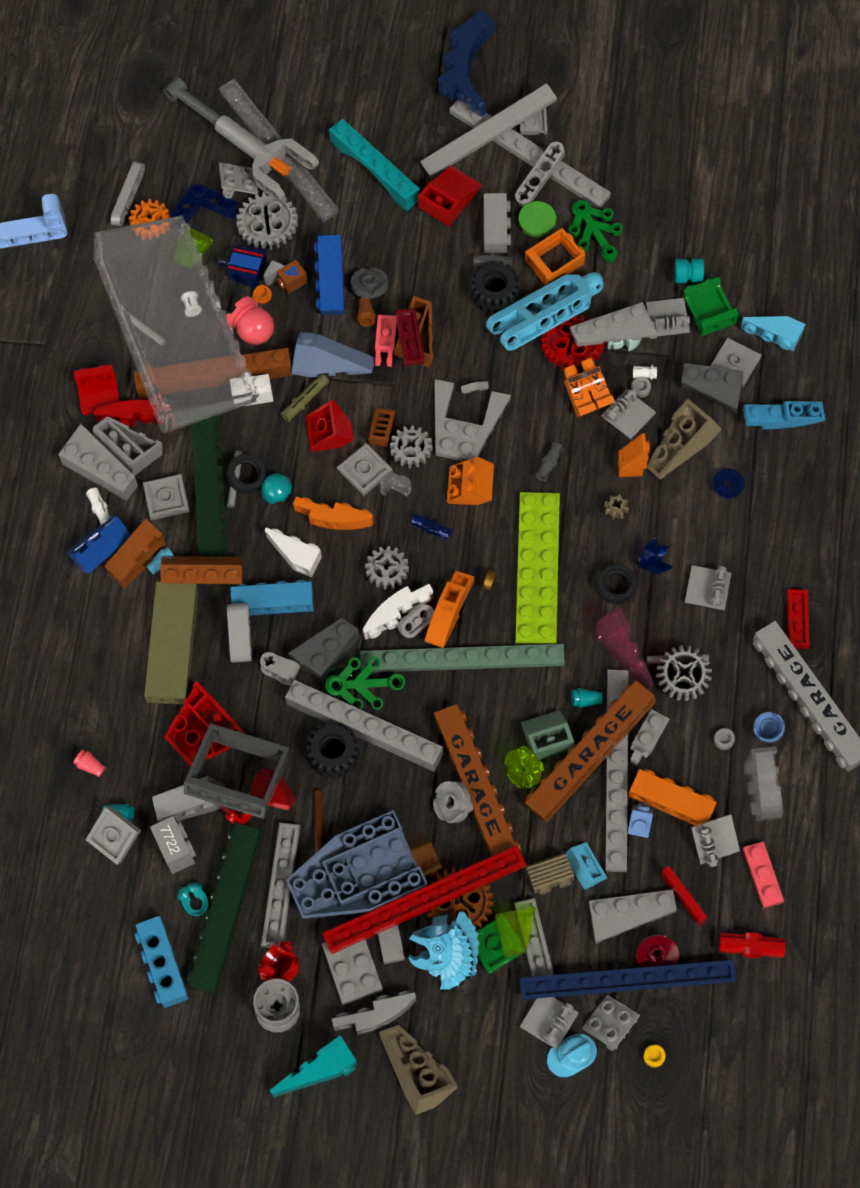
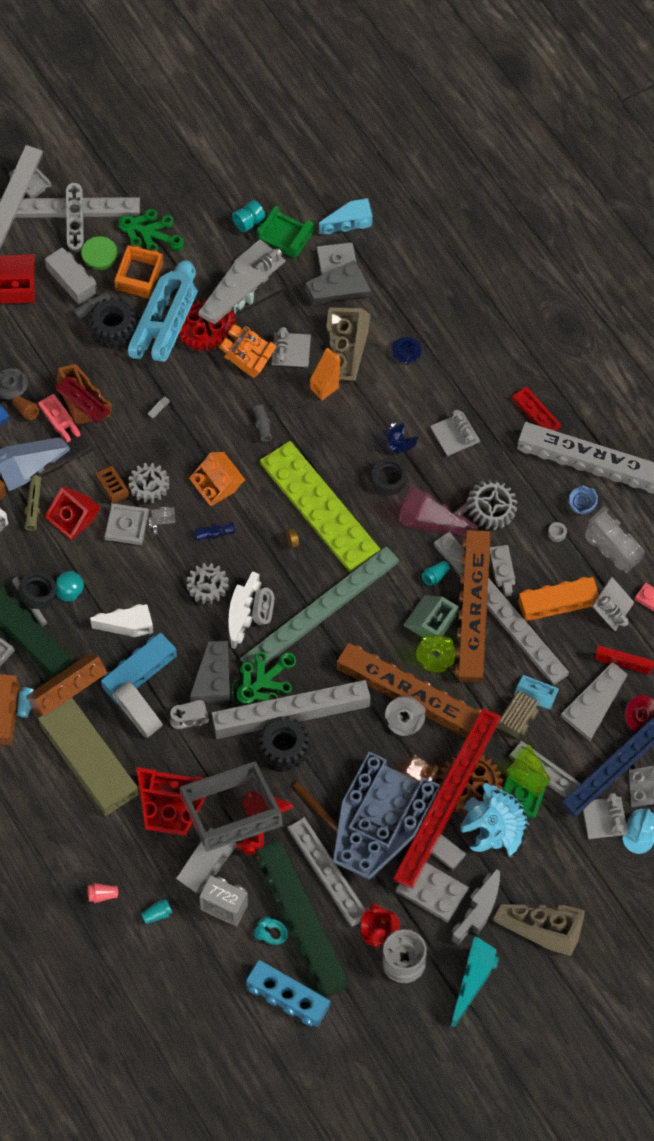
camera: 45 degrees left, 5 degrees down
light grey plate [86,806,141,865] -> none
orange slope [293,497,374,530] -> none
orange slope [425,571,474,648] -> none
light grey wing [435,379,511,461] -> none
dark tan gear [604,494,629,520] -> none
medium blue bracket [628,803,654,838] -> none
light grey tile [631,377,651,397] -> none
white pin [633,365,657,380] -> none
dark azure slope [743,401,825,429] -> none

